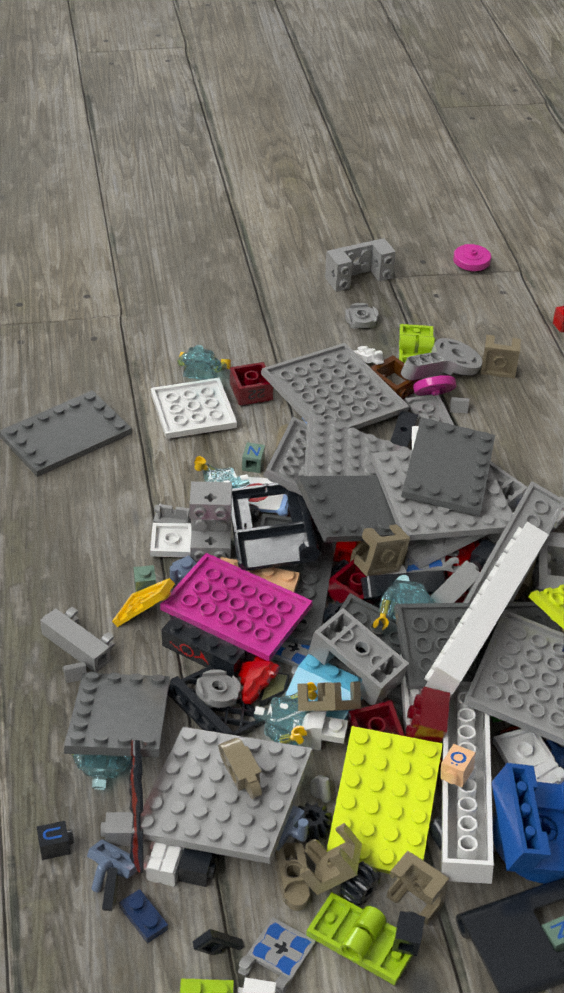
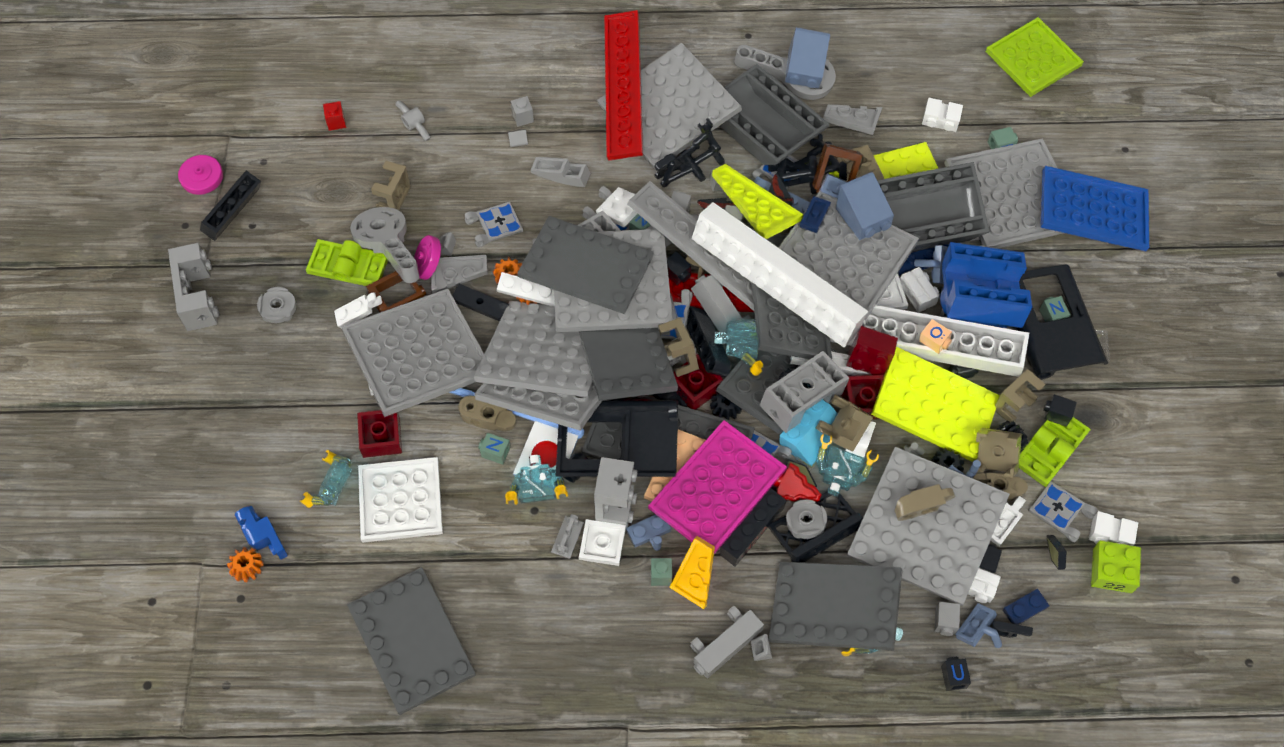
camera: 80 degrees left, 20 degrees up
black sword [129,740,144,873] -> none
none -> black brick [200,170,261,241]
none -> orange gear [227,547,264,583]
none -> blue plate [235,506,288,560]
none -> light grey flag [465,202,523,247]
none -> white plate [990,496,1026,547]

